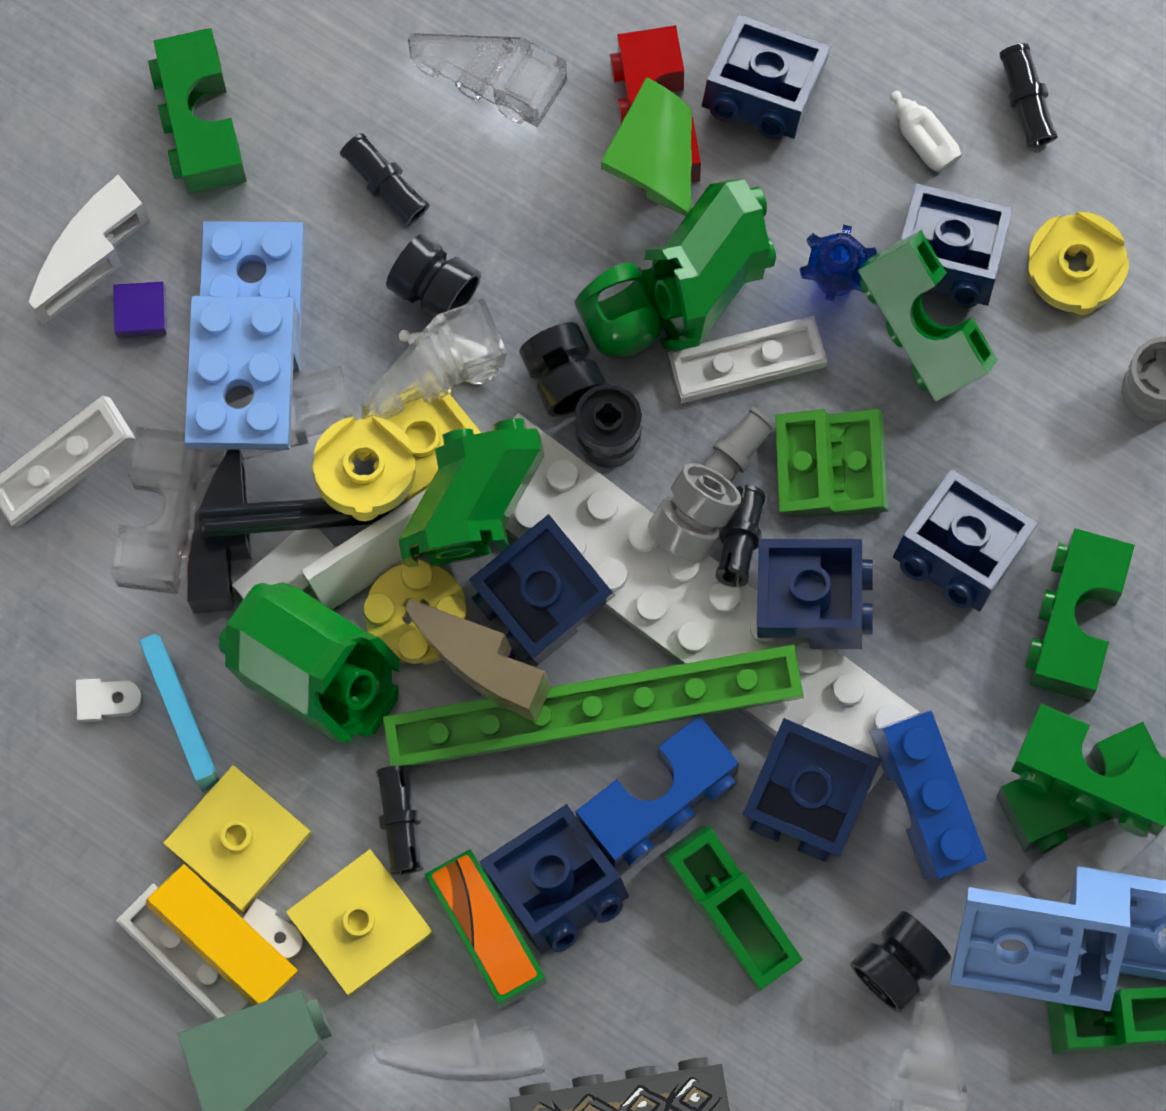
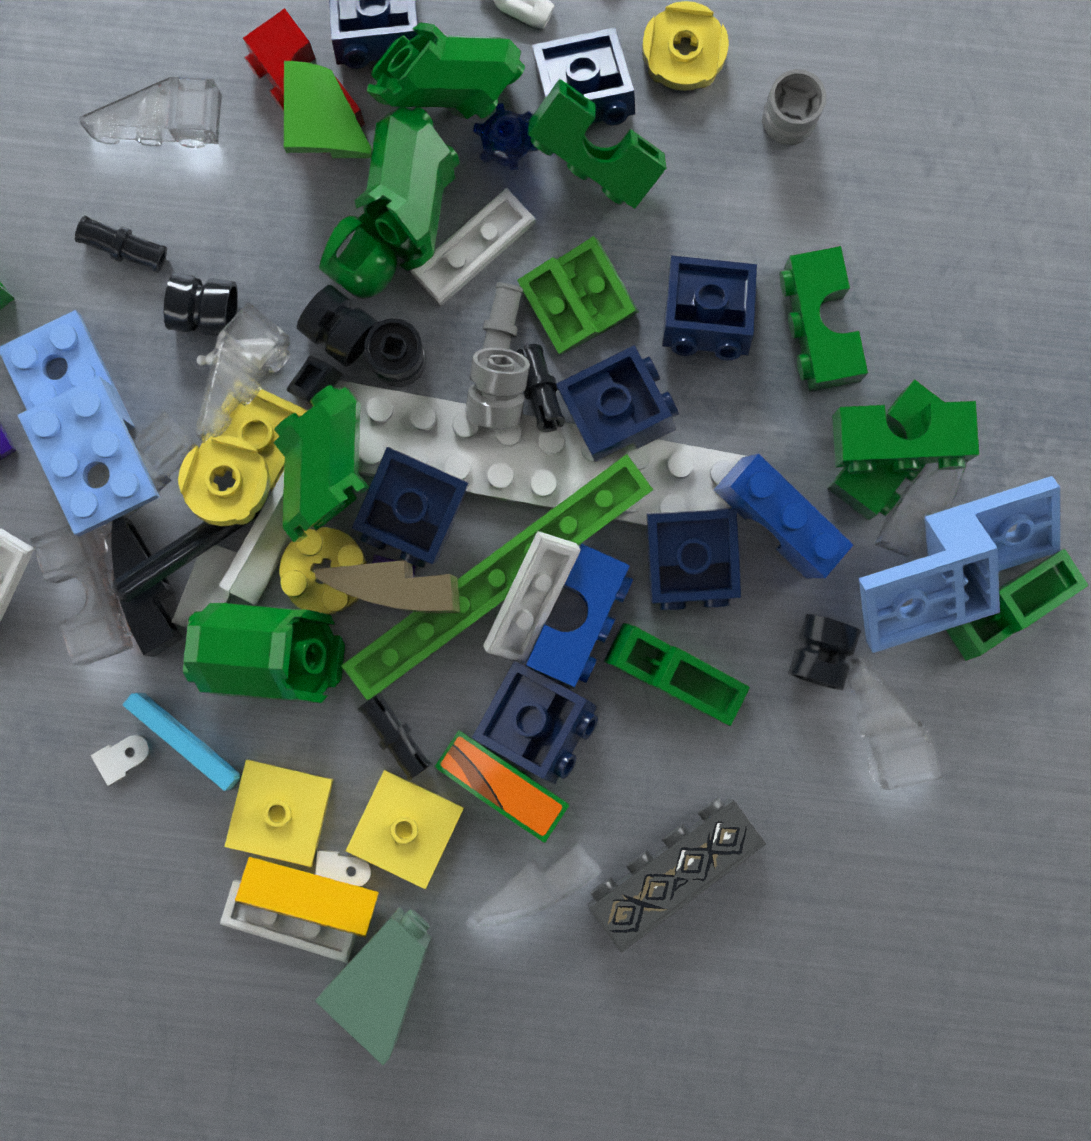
camera: 30 degrees left, 10 degrees up
none -> black tile [286,355,343,407]
none -> green brick [367,22,525,119]
none -> white tile [483,531,581,664]

